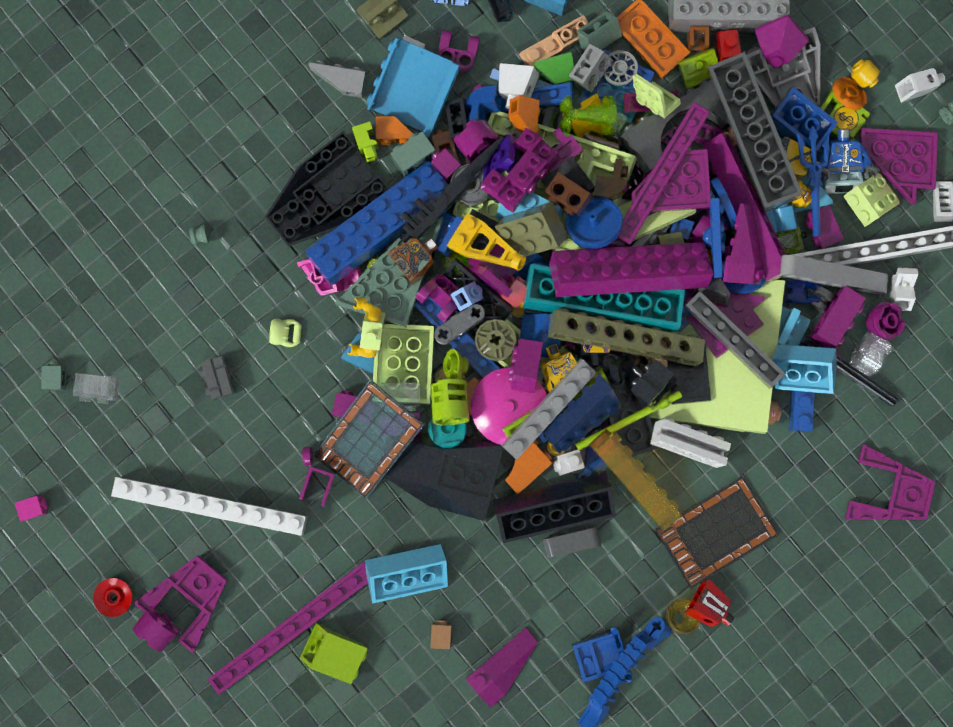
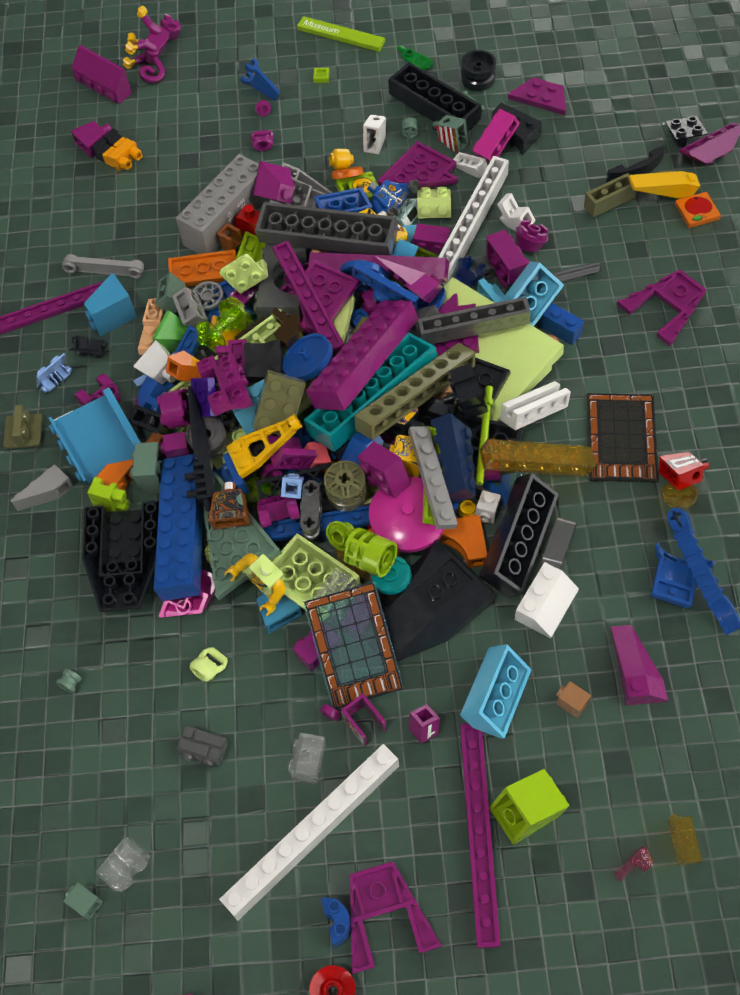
camera: 50 degrees left, 25 degrees down
magenta brick [132,606,180,652] -> none
reddish brown brick [545,172,593,216] -> none
light grey beam [780,255,888,294] -> none
blue piece [797,126,829,237] -> none
clear brick [848,332,892,377] -> none
none -> clear brick [288,732,326,784]
none -> blue cylinder [321,898,351,949]
none -> magenta brick [409,704,440,743]
none -> white slope [515,562,579,639]

